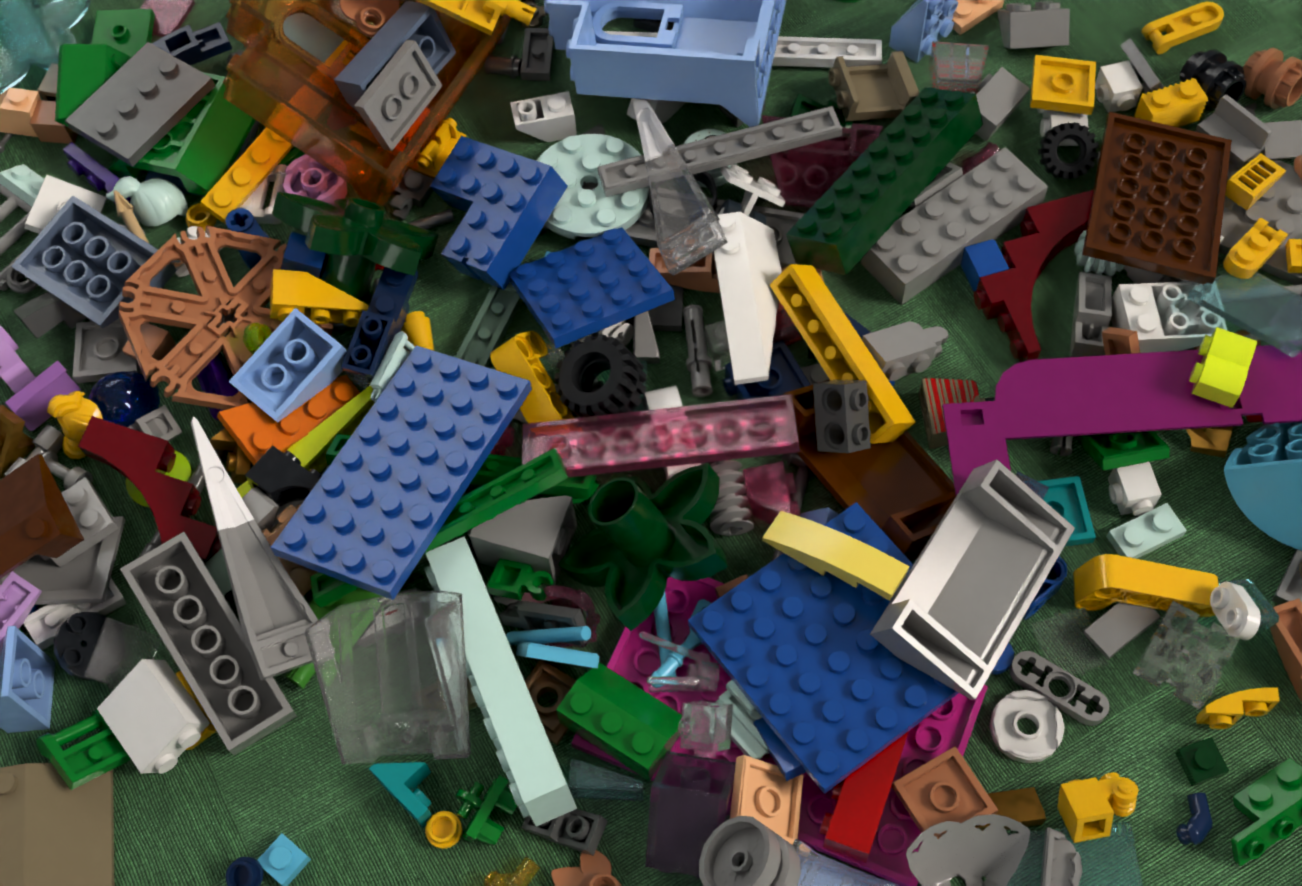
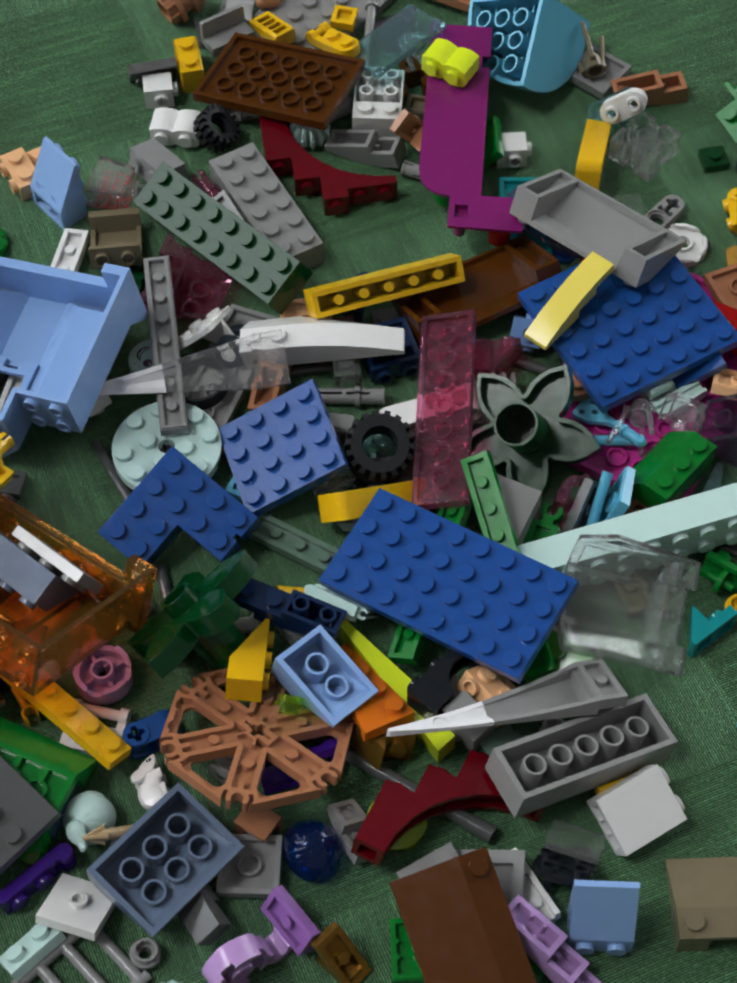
camera: 85 degrees left, 5 degrees down
light grey bar [4,425,93,490] -> none
green plate [36,709,131,790] -> none
yellow hair [47,391,103,459] -> none
yellow plate [185,203,217,231] -> none
blue panel [281,232,326,278] -> none
white slope [510,91,577,142] -> none
dark grey brick [813,380,871,453] -> none
light grey hinge [862,321,949,381] -> none
dark tan torso [918,378,995,449] -> none
blue panel [961,239,1009,292] -> none
light grey slope [998,1,1070,49] -> none
yellow plate [1030,55,1096,115] -> none
light grey slope [1083,602,1161,660] -> none
light aqua plate [1106,503,1187,559] -> none
yellow plate [1141,1,1224,55] -> none
black piece [1180,49,1246,111] -> none
yellow slope [1196,687,1280,729] -> none

